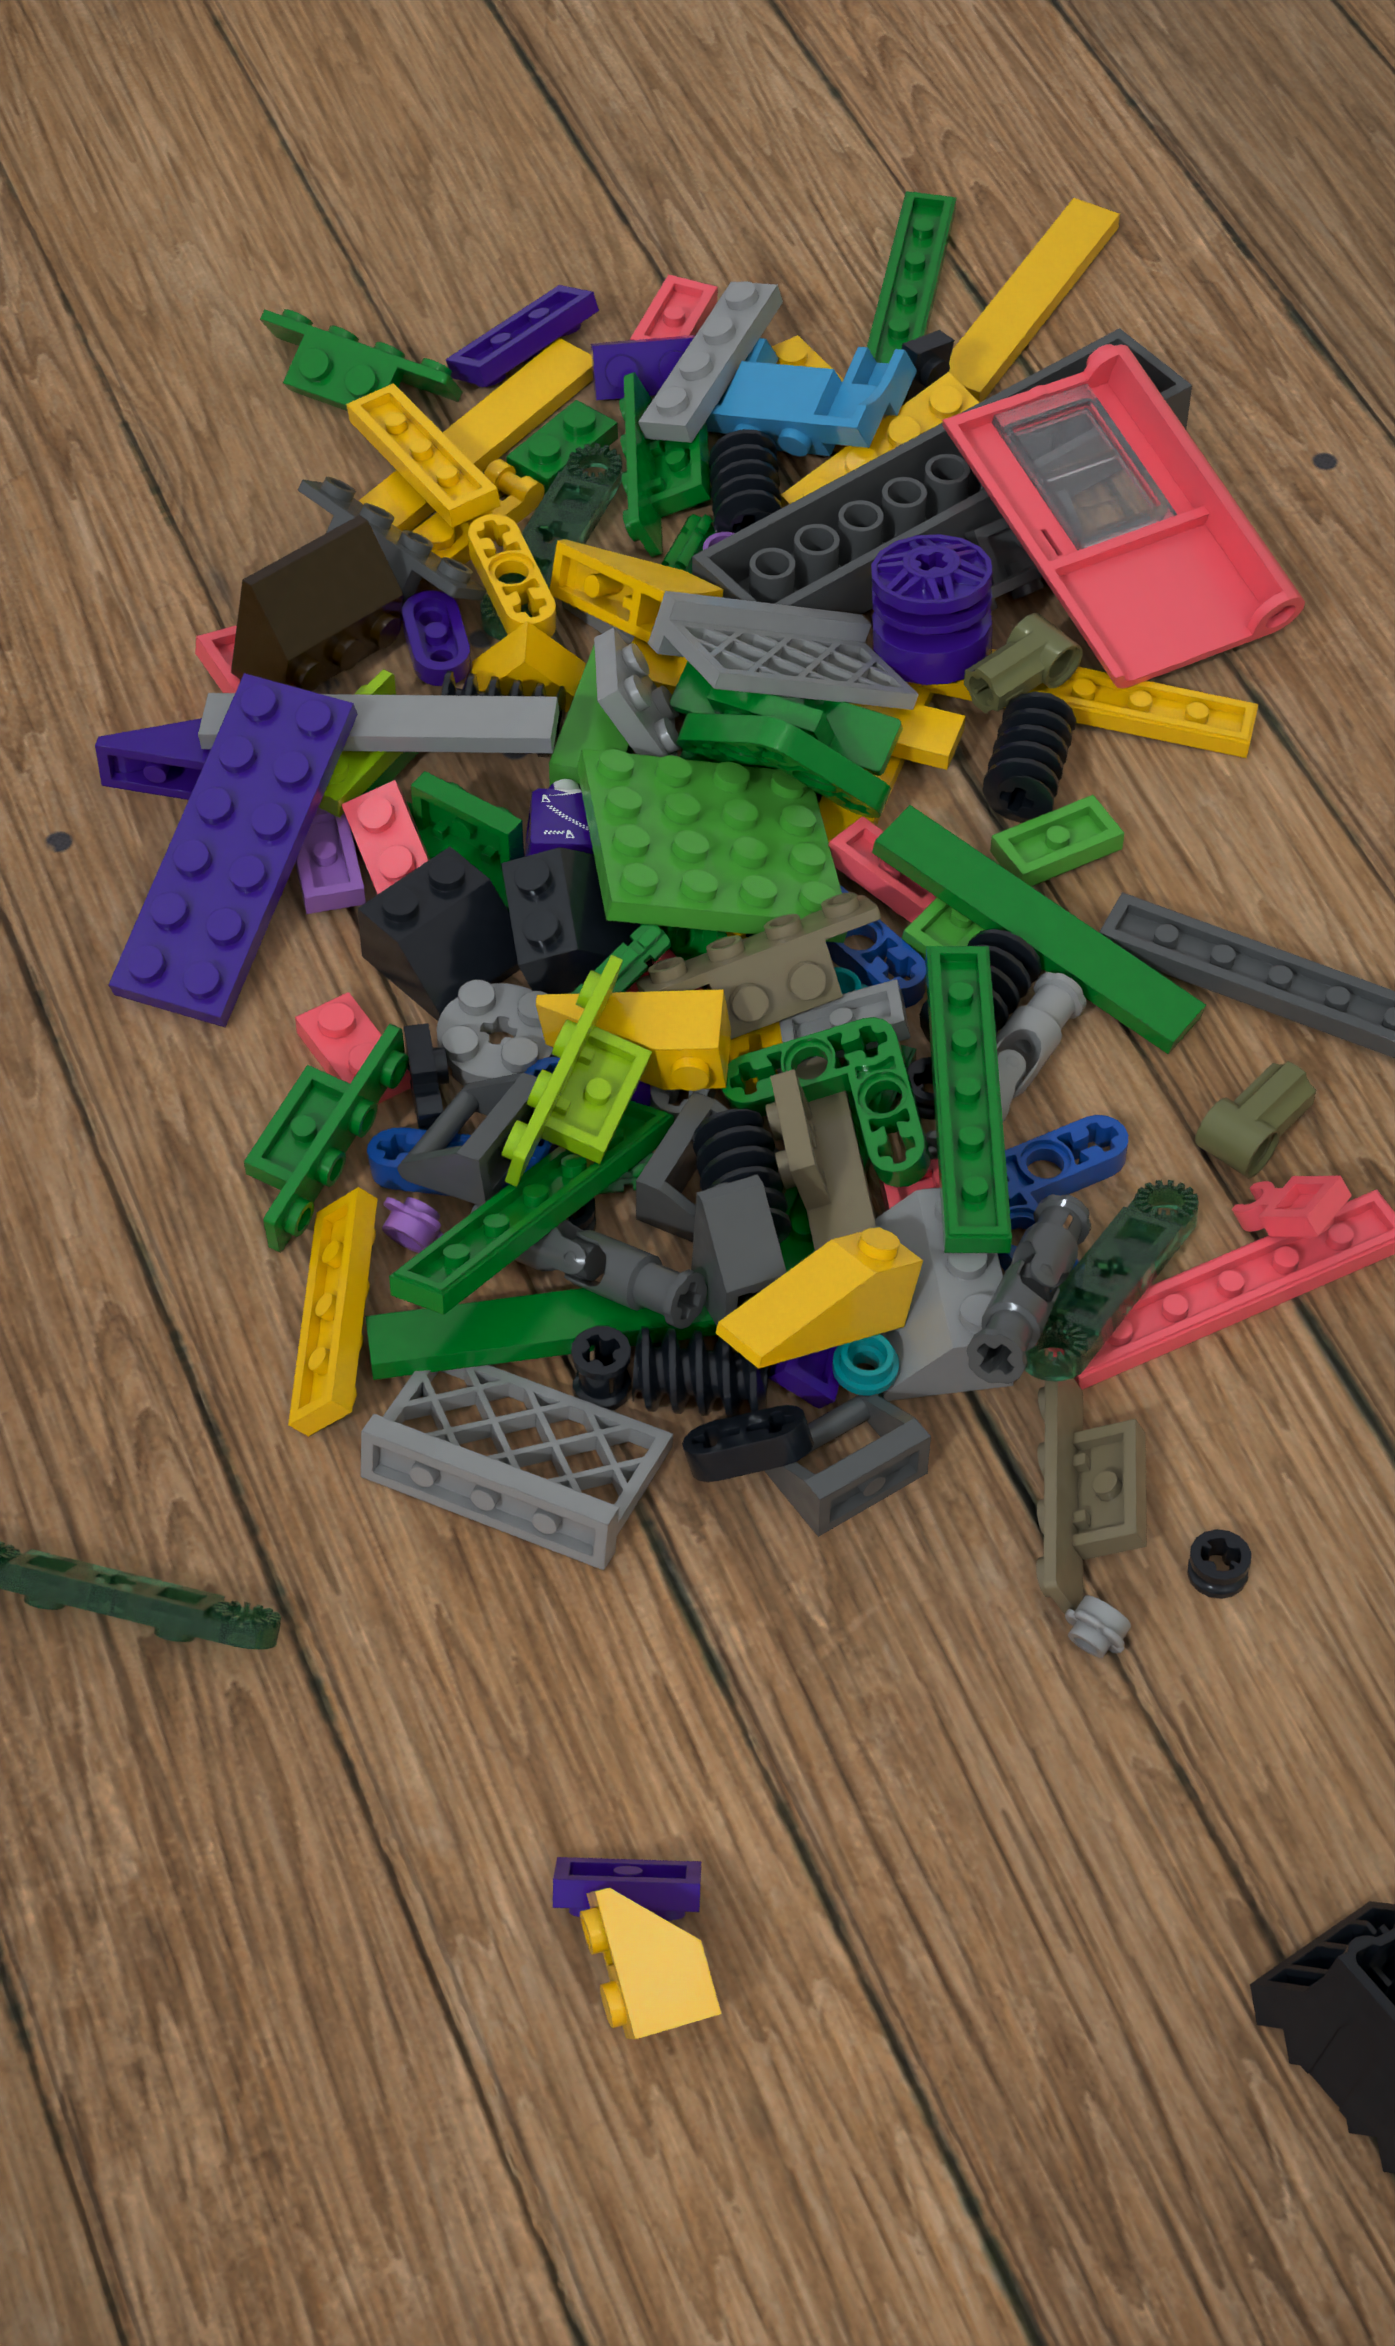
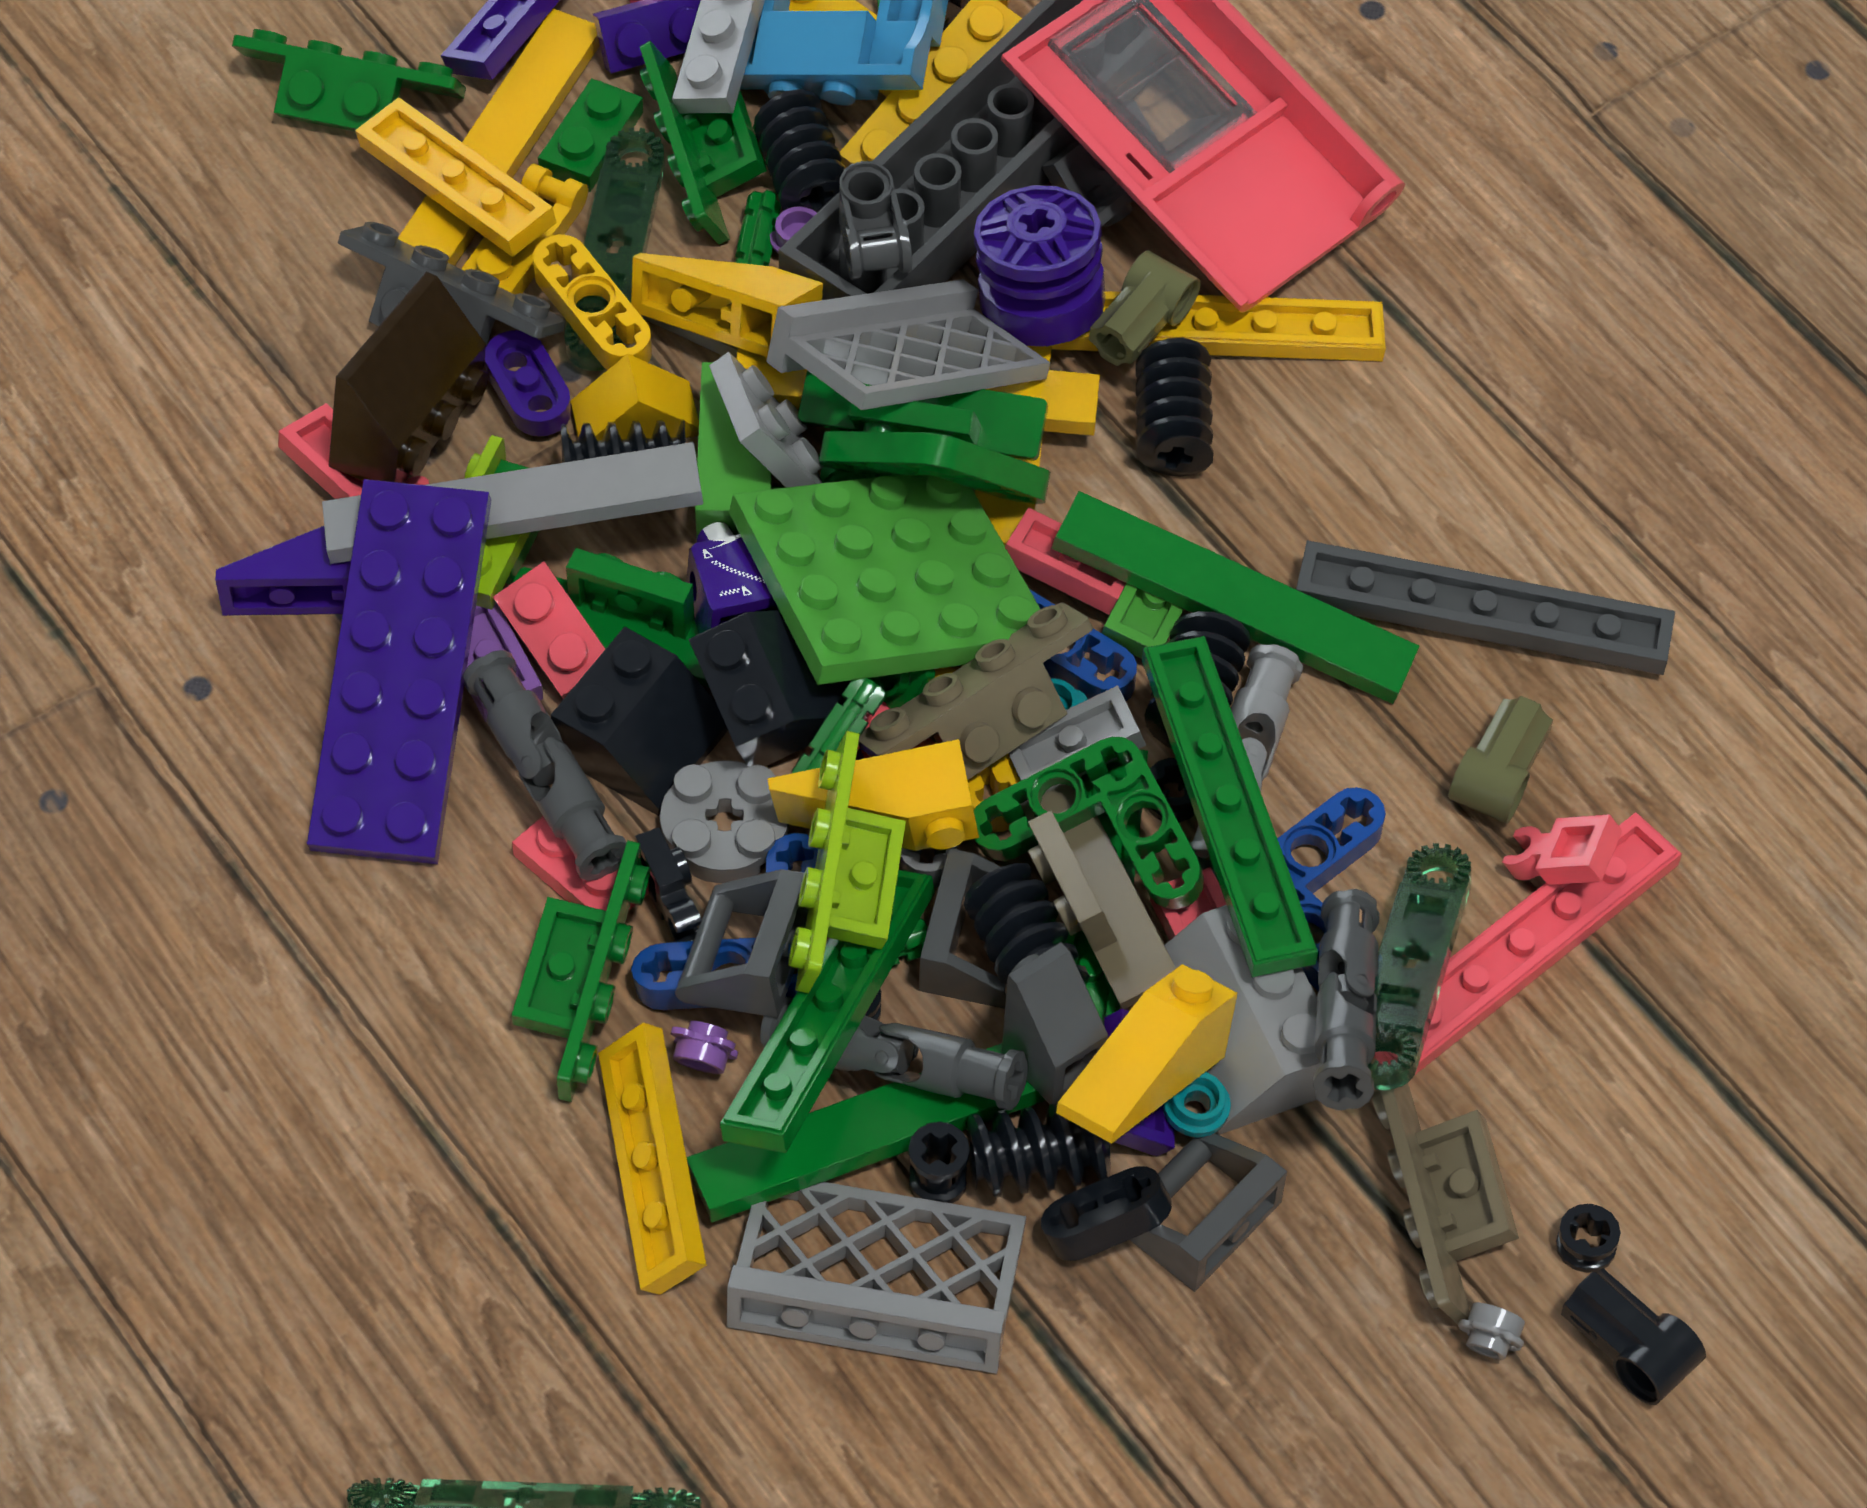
camera: 15 degrees left, 5 degrees up
bright green plate [990,795,1125,886] -> none
none -> dark grey piece [463,650,627,881]
none -> dark grey piece [839,161,912,280]
none -> black piece [1561,1268,1706,1405]

